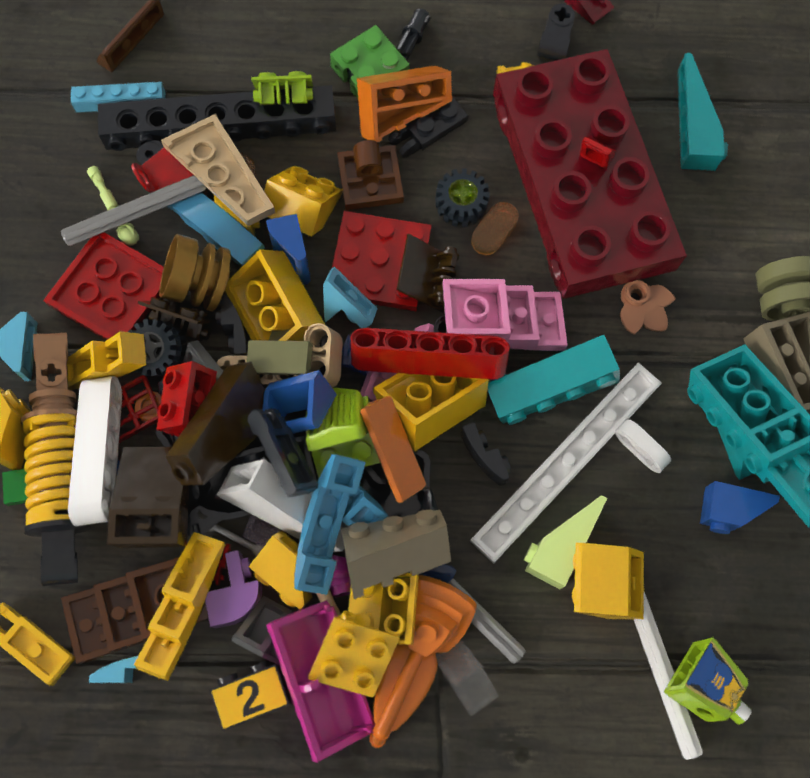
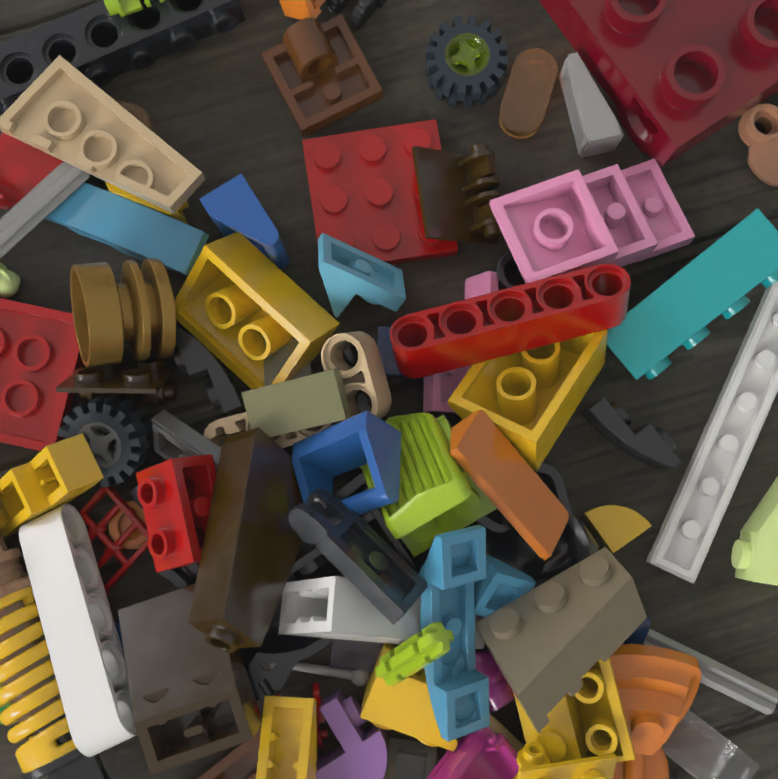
camera: 10 degrees left, 10 degrees up
yellow slope [264,166,343,237] -> none
none -> lime axle [375,622,454,686]
none -> light grey slope [559,52,624,158]
none -> yellow tile [582,505,652,553]

